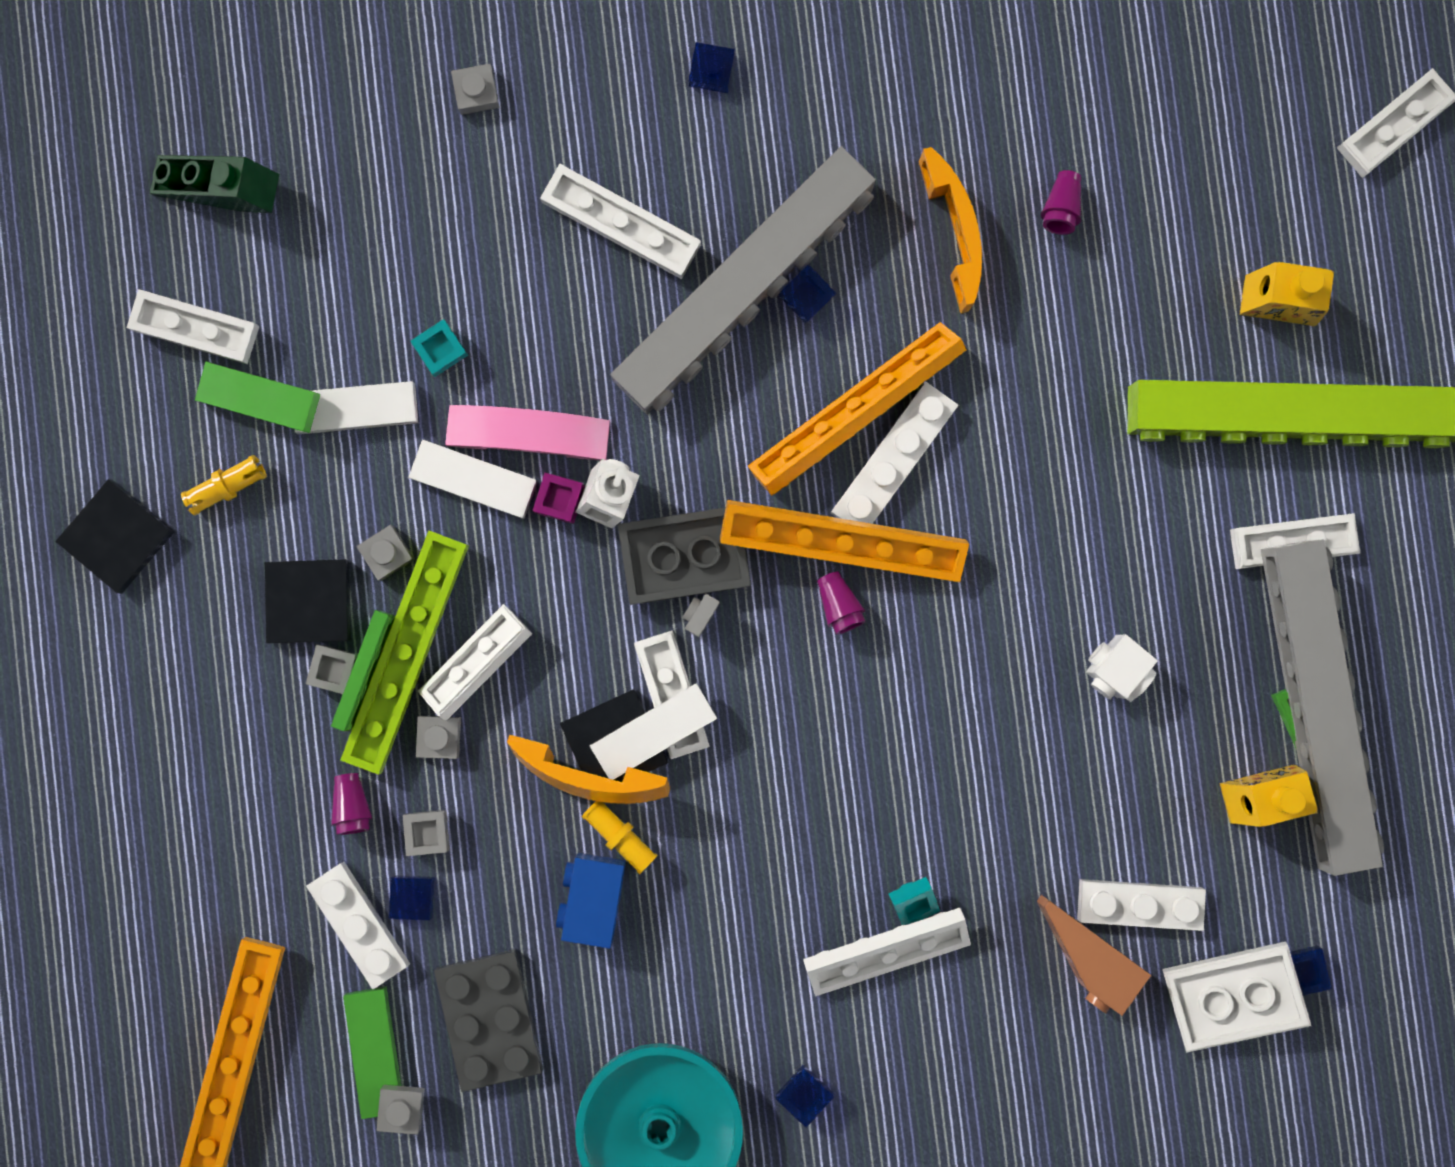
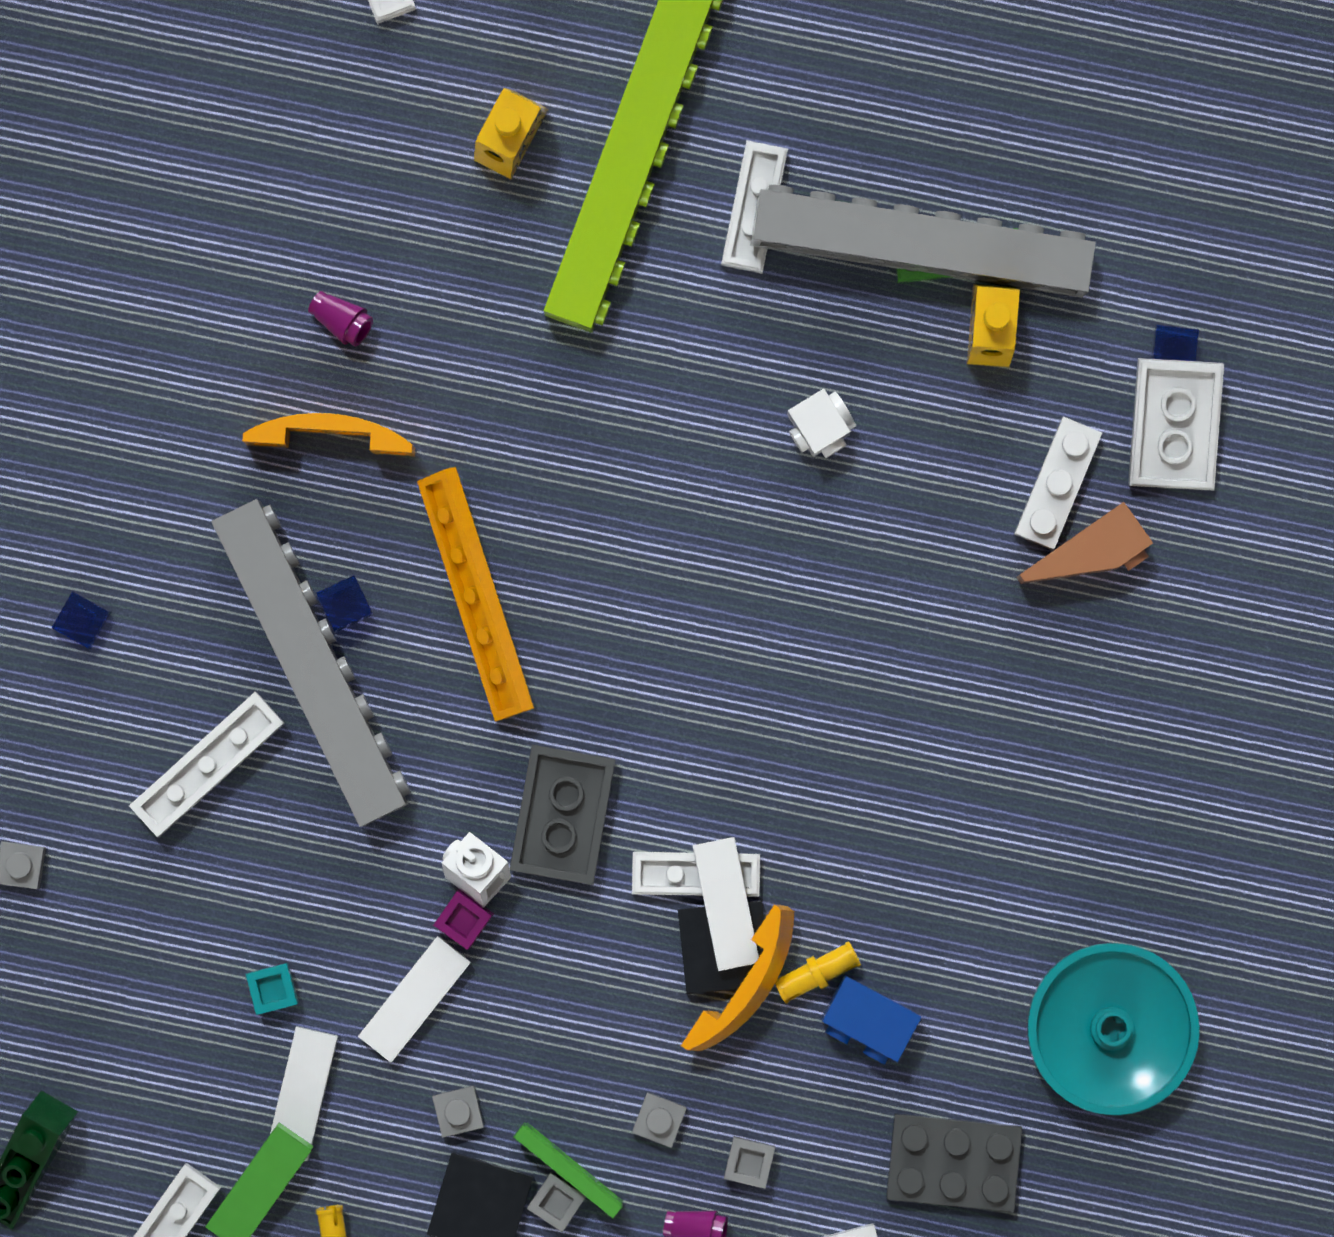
camera: 65 degrees left, 0 degrees up
lime plate [340,530,469,775] -> none
clear blue plate [389,875,435,920] -> none
white tile [418,604,533,721] -> none
bright pink slope [445,405,610,461] -> none
light grey plate [682,594,720,637] -> none
light orange plate [720,500,969,582] -> none
clear blue plate [775,1065,834,1128] -> none
white plate [803,908,971,997] -> none
magenta cone [817,571,866,635] -> none
white plate [831,382,958,524] -> none
teal plate [888,877,940,925] -> none

